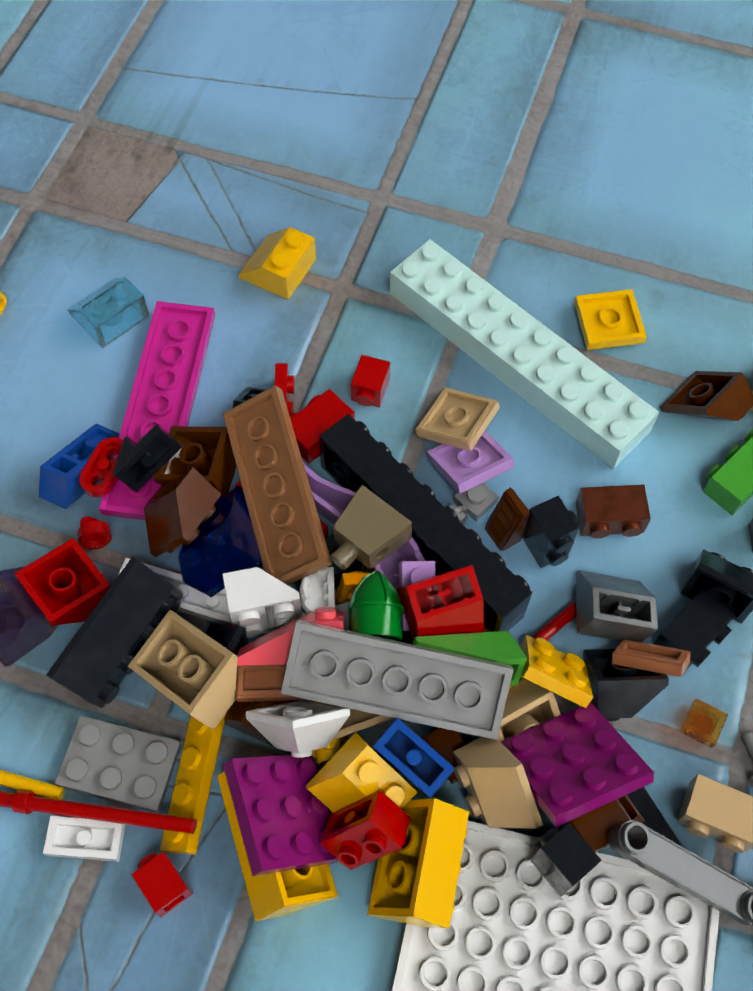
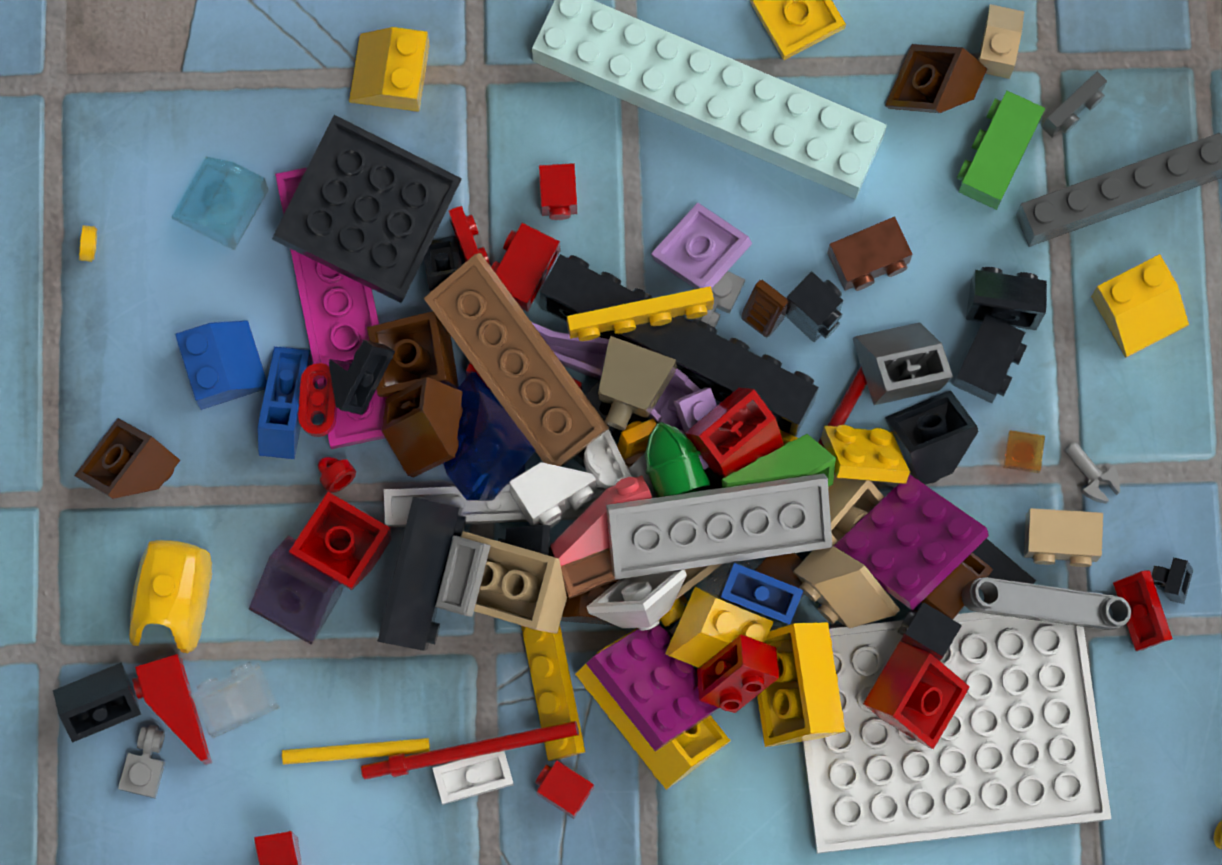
camera: 20 degrees left, 15 degrees up
light grey plate [55,716,182,813] -> none
tan tile [415,387,500,451] -> none
nougat tile [612,639,691,677] -> none
none -> blue slope [175,320,267,410]
none -> black plate [272,115,462,303]
none -> light grey tile [435,536,491,617]
none -> yellow plate [567,286,714,341]
none -> red slope [863,641,970,749]

